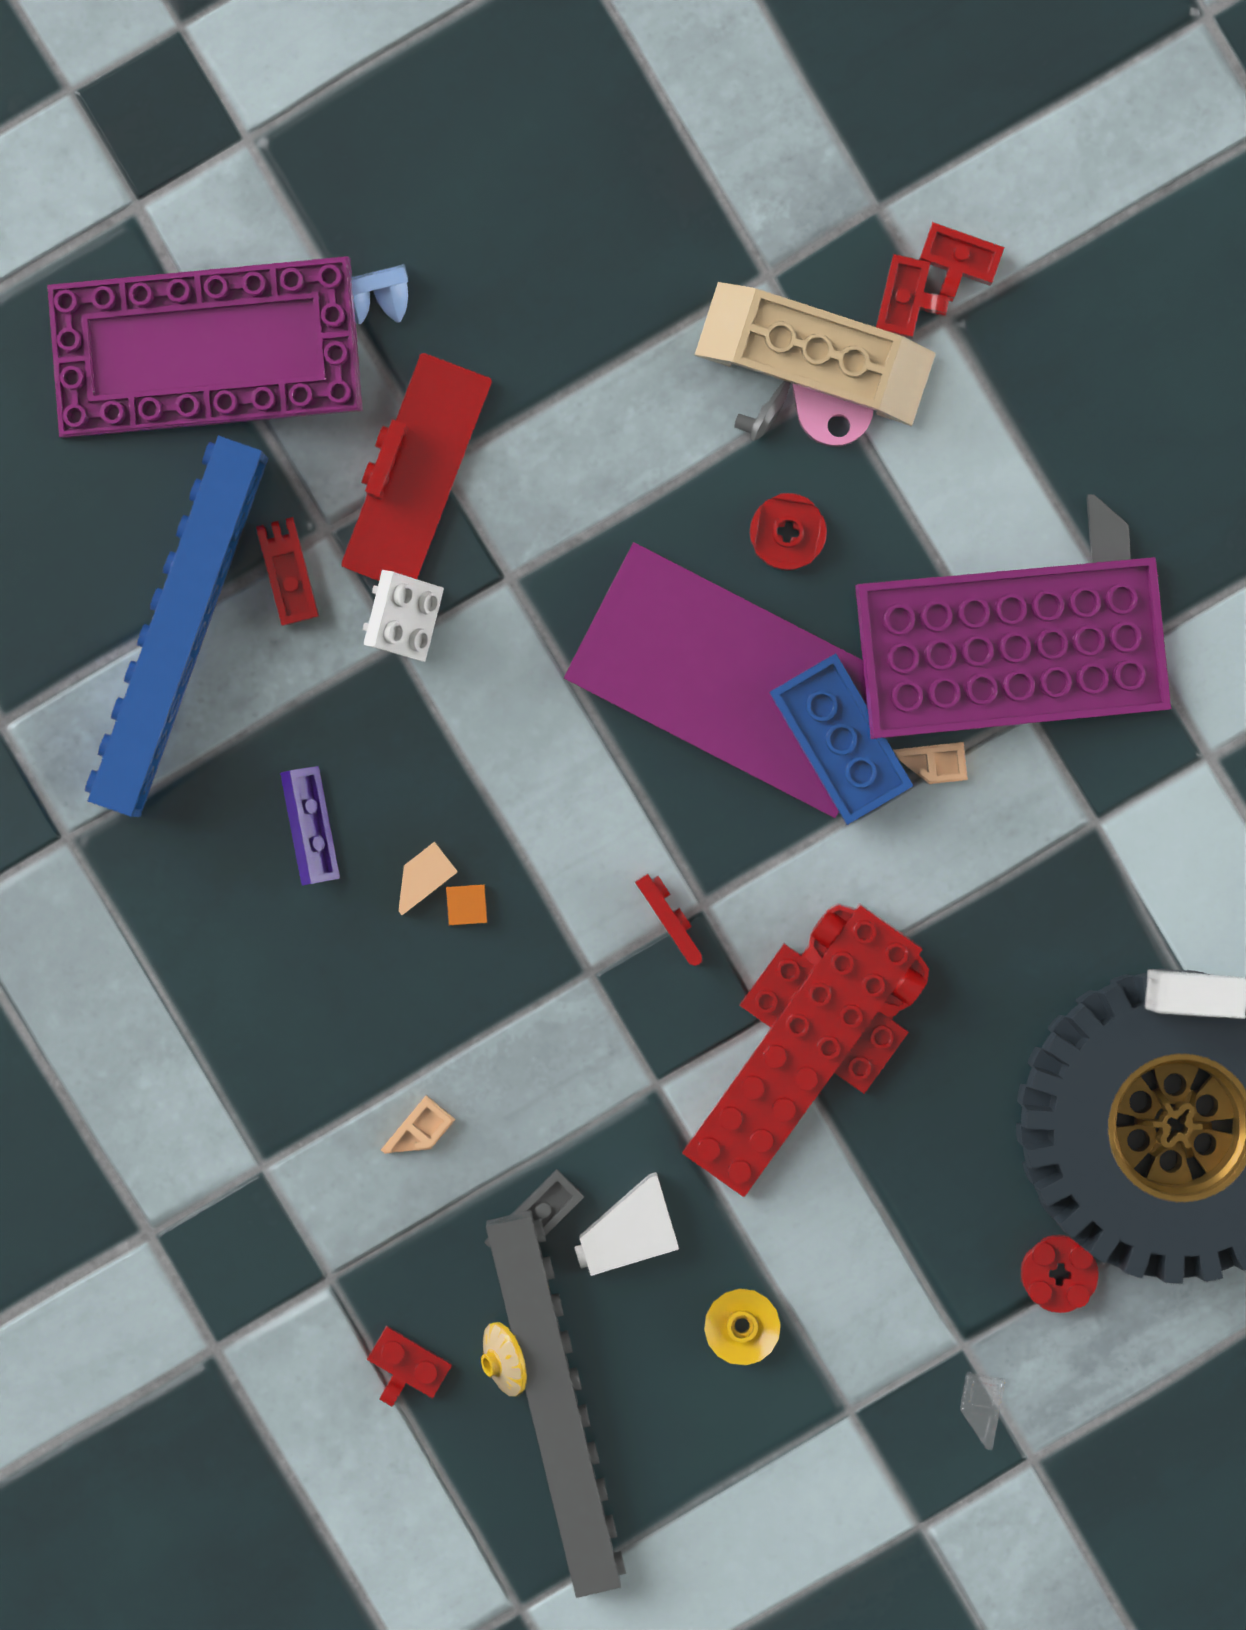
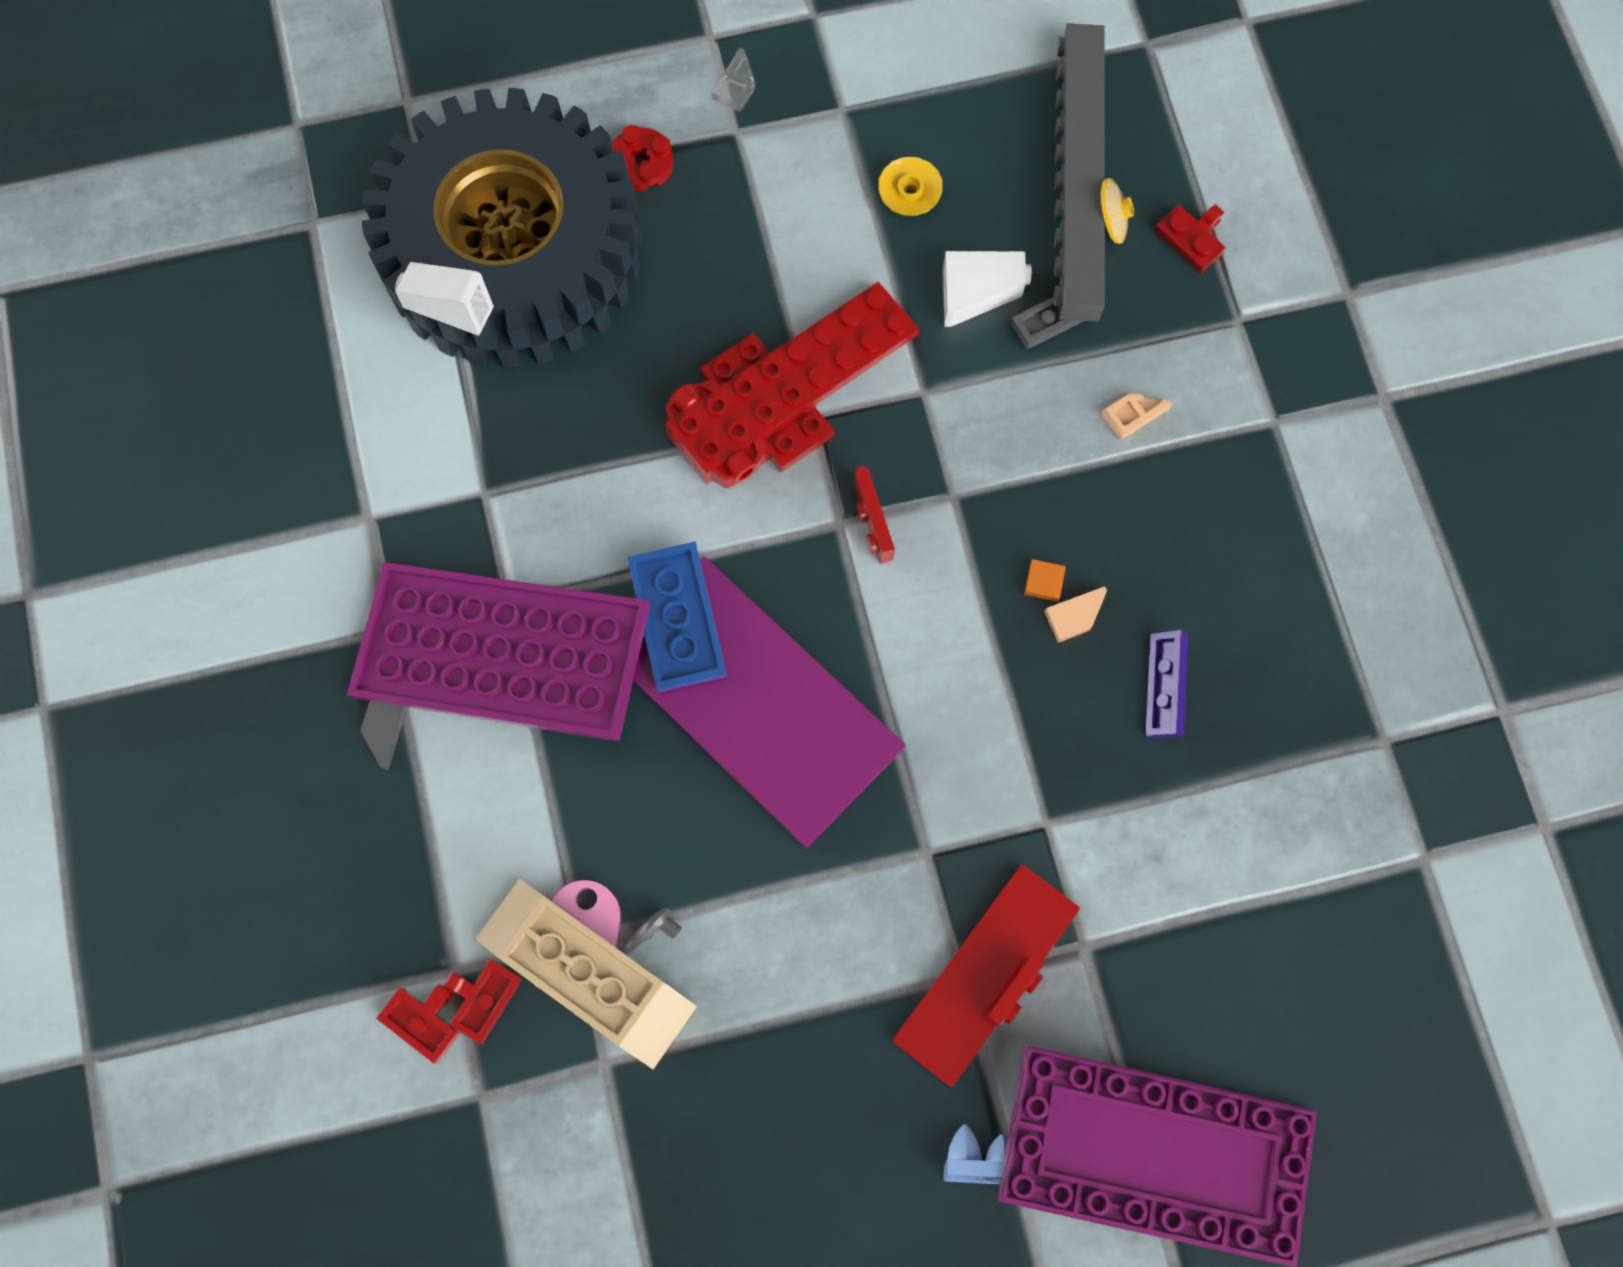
camera: 165 degrees left, 15 degrees down
blue brick [85,435,269,817] -> none
red hinge [256,517,320,626] -> none
white plate [363,570,444,662] -> none
red plate [750,493,827,571] -> none
light nougat tile [893,742,968,784] -> none

